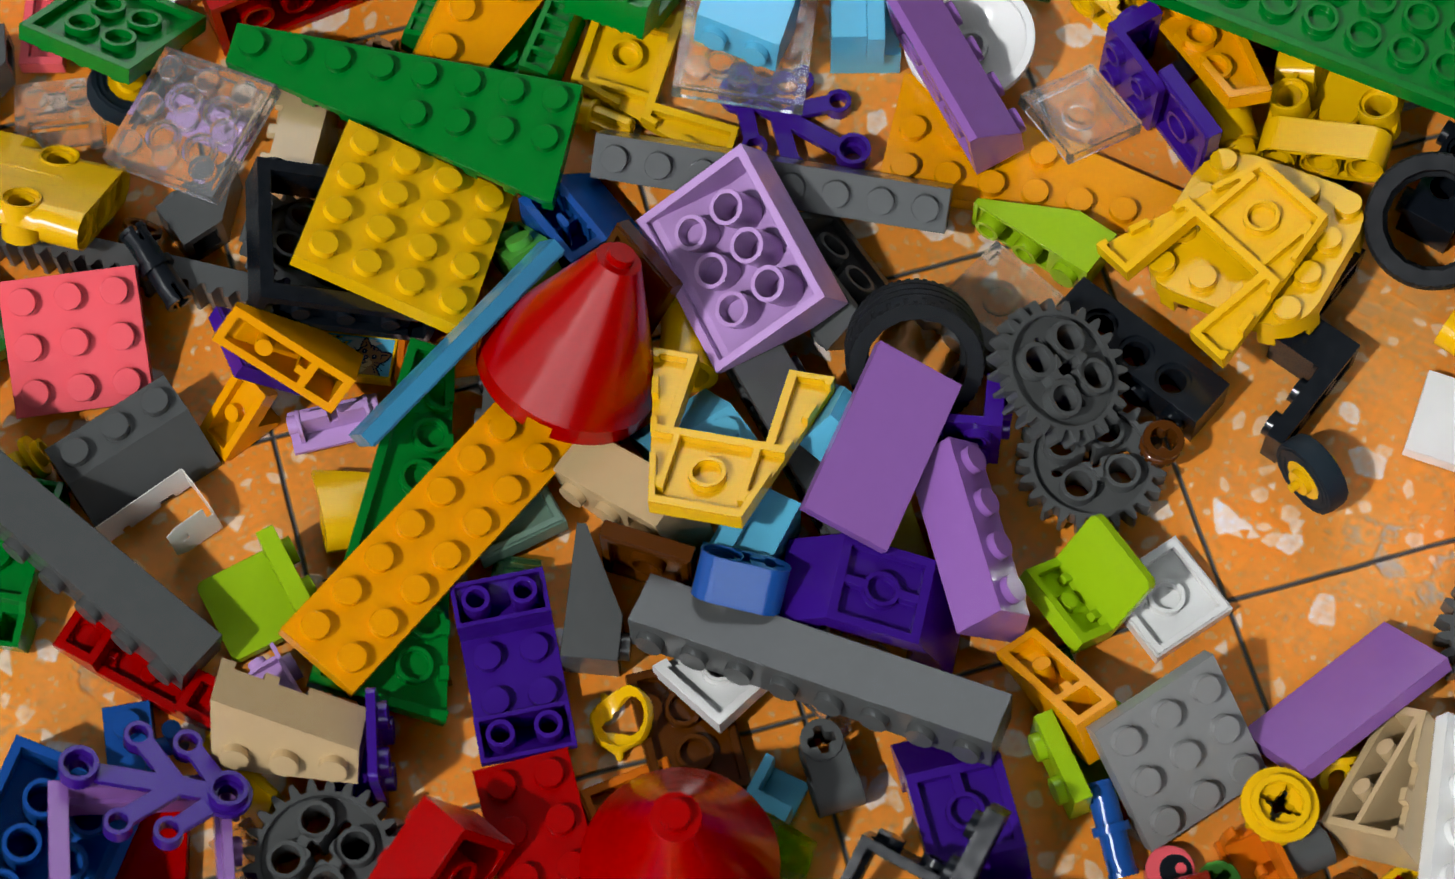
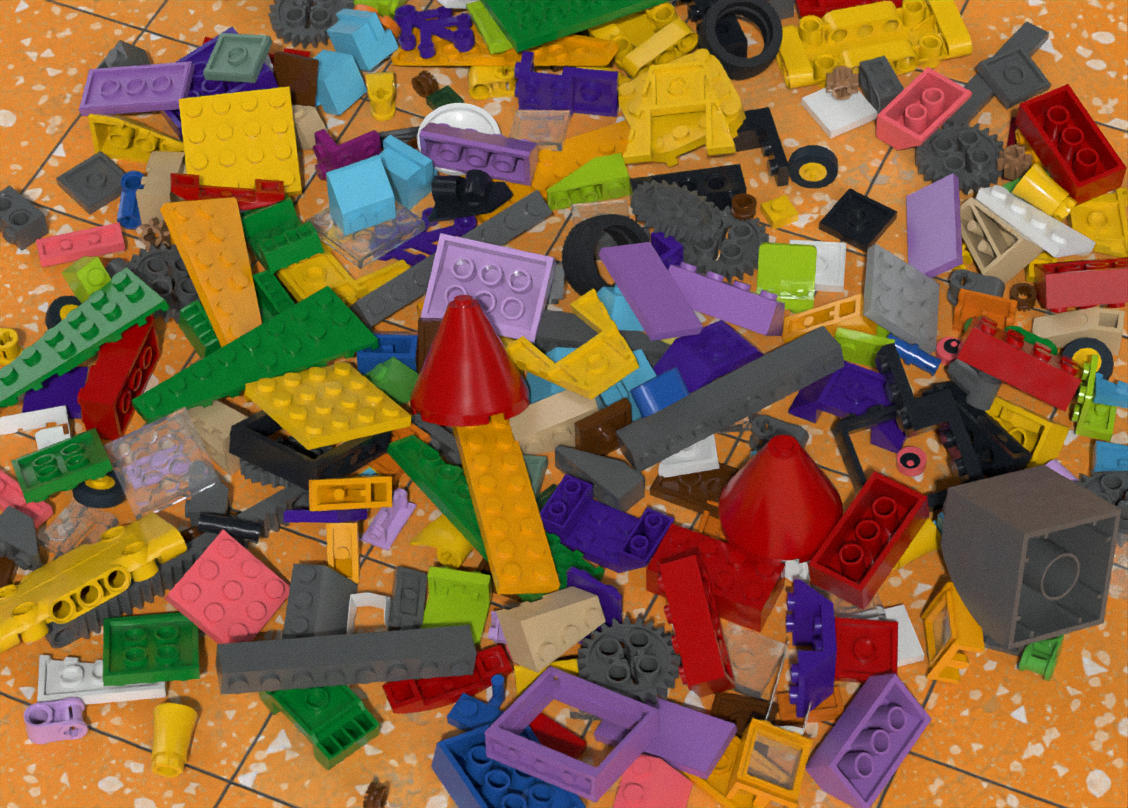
camera: 50 degrees left, 15 degrees down
dark purple plant [58,721,253,851] -> none
dark azure tile [349,239,565,447] -> none
yellow piece [589,685,654,762] -> none
yellow gear [1238,767,1320,846] -> none
none -> dark grey hinge [389,566,427,631]
none -> black panel [427,169,513,222]
none -> yellow plate [760,195,799,230]
none -> black tile [819,188,897,253]

